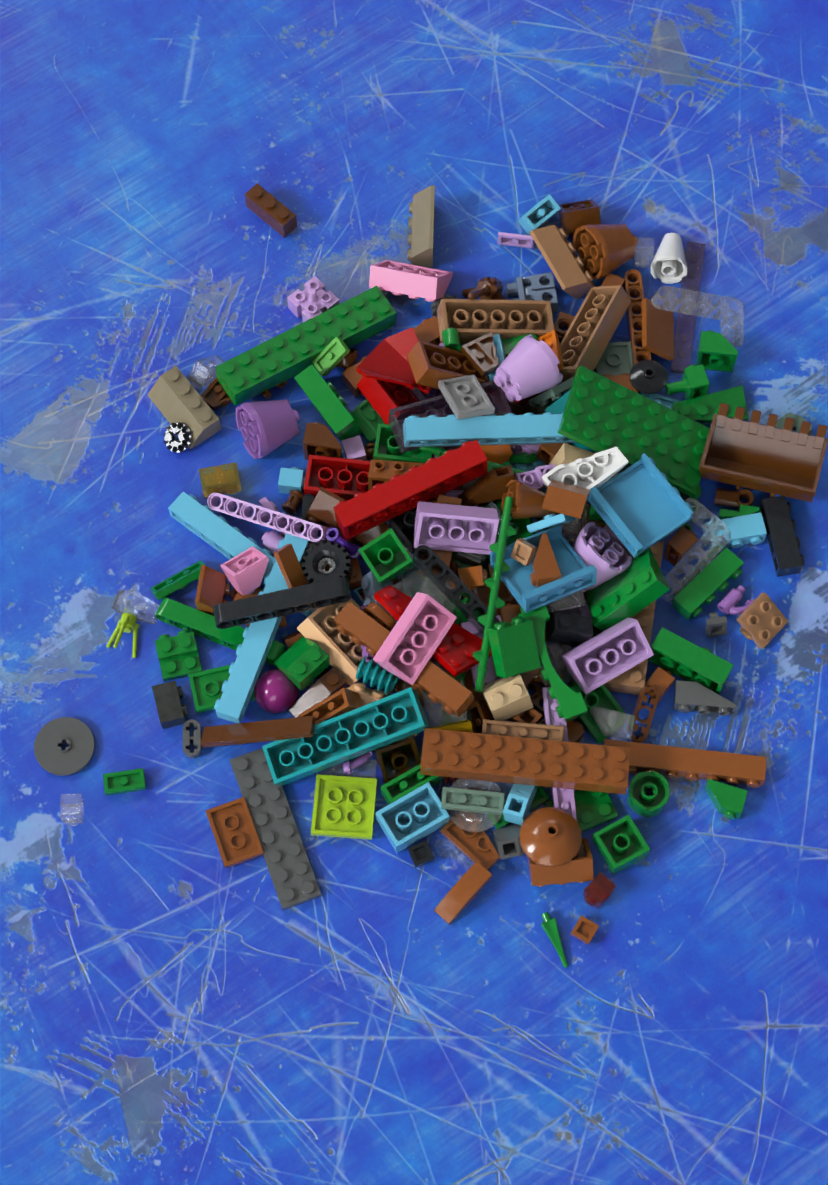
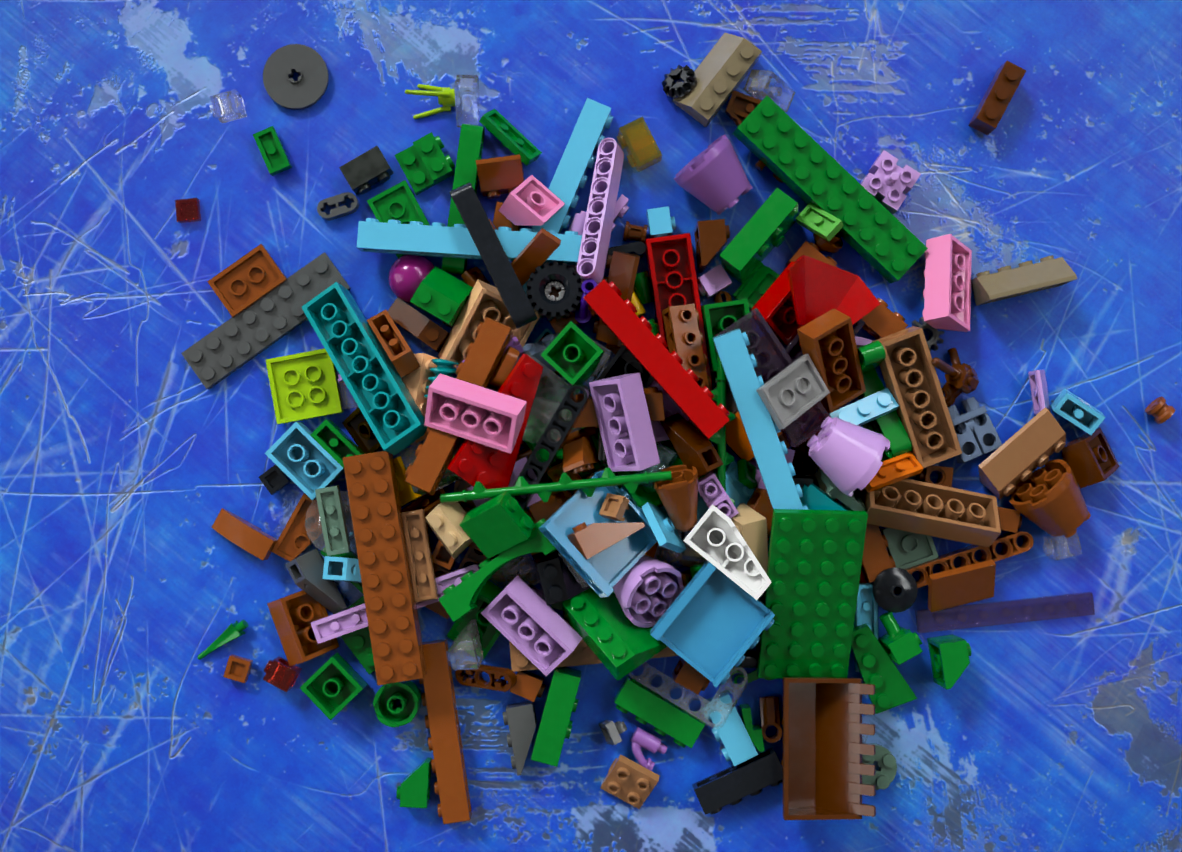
camera: 75 degrees right, 20 degrees up
reddish brown tile [200,716,316,748] -> none
reddish brown wing [461,332,499,377] -> none
dark orange dish [519,807,582,867] -> none
dark orange slope [542,480,590,519] -> none
white cone [651,233,688,284] -> none
clear beam [651,286,744,350] -> none
none -> clear red tile [175,198,201,223]
none -> dark orange wheel [1145,396,1176,424]

